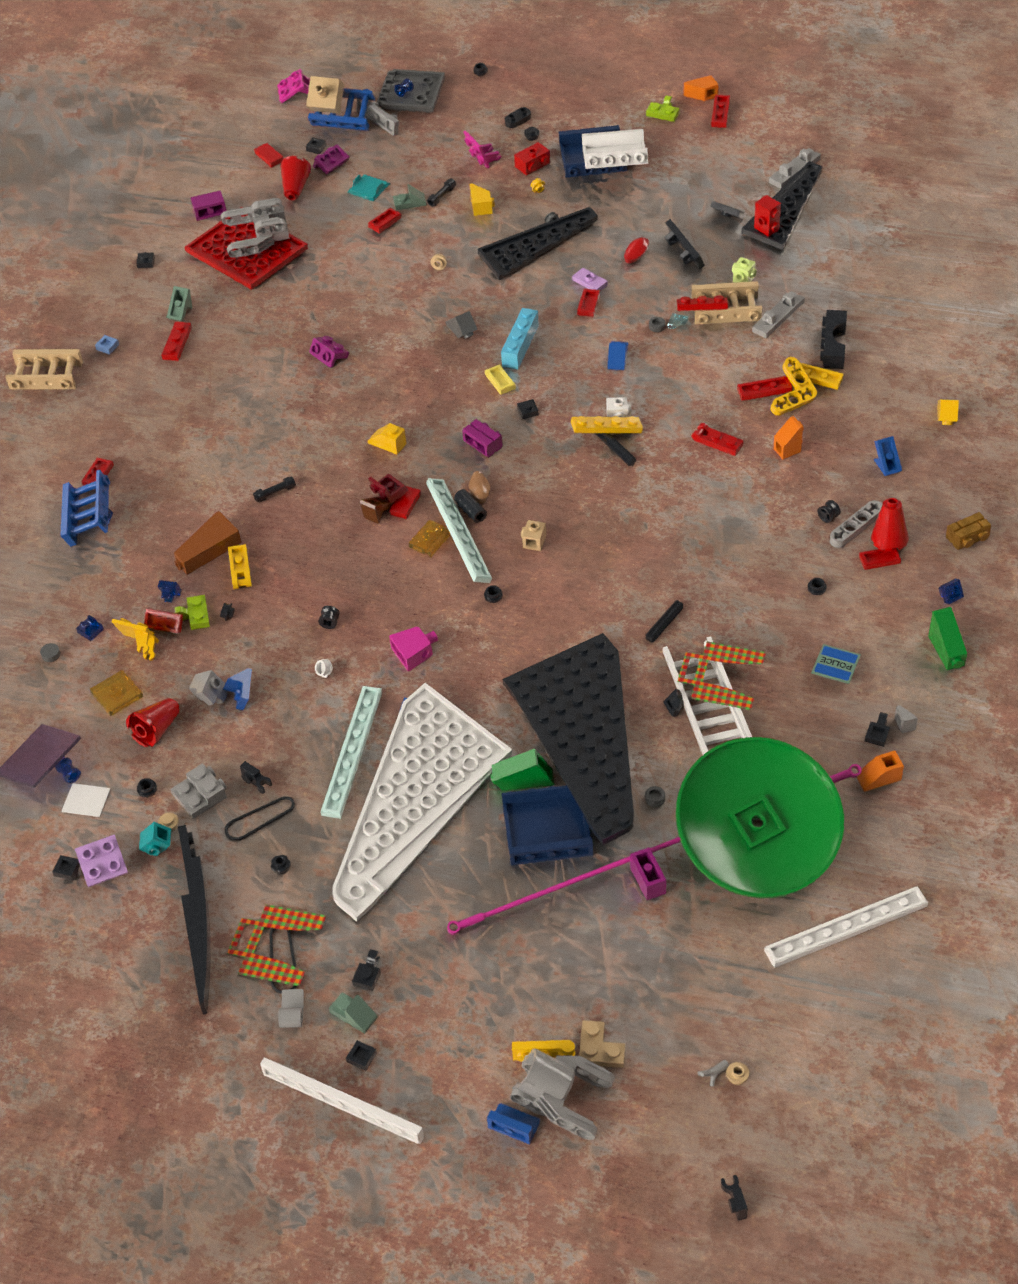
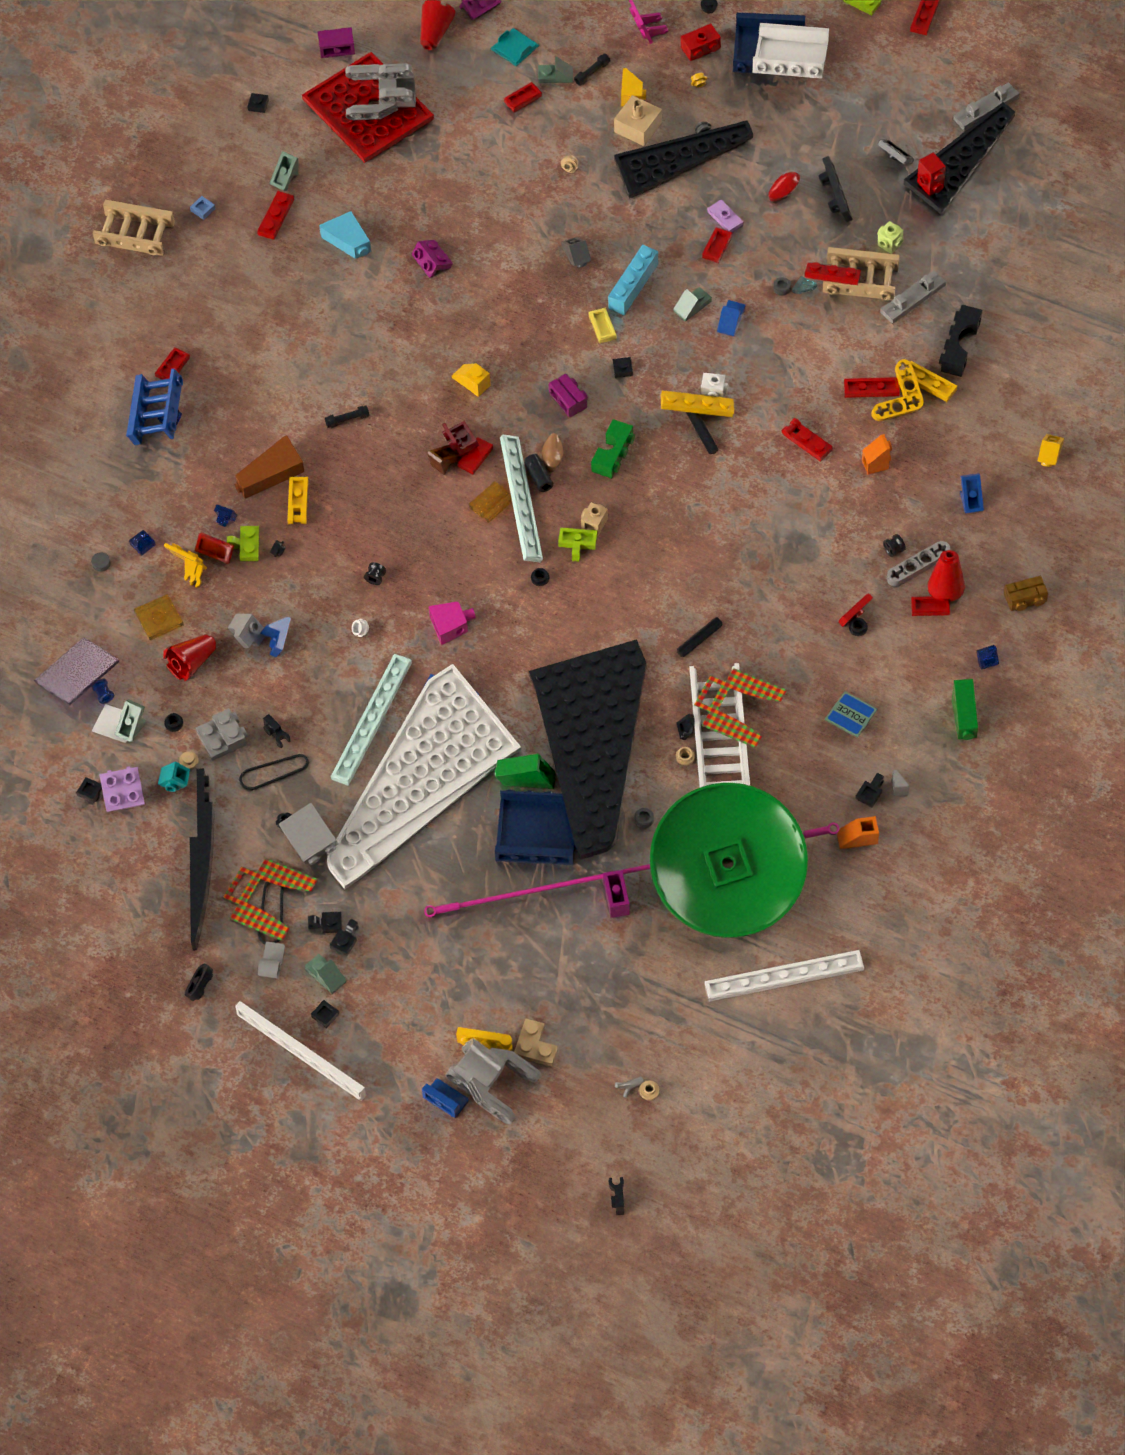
camera: 10 degrees right, 10 degrees up
none -> sand green slope [115,699,146,742]
none -> black plate [185,963,213,1001]
none -> light grey slope [279,803,338,866]
none -> black plate [308,912,342,933]
none -> medium azure slope [319,211,371,259]
none -> lime plate [558,528,597,562]
none -> green arch [591,419,635,479]
none -> tan brick [614,95,662,146]
none -> slope [673,287,712,322]
none -> tan plate [676,747,695,766]
none -> red plate [838,593,873,627]

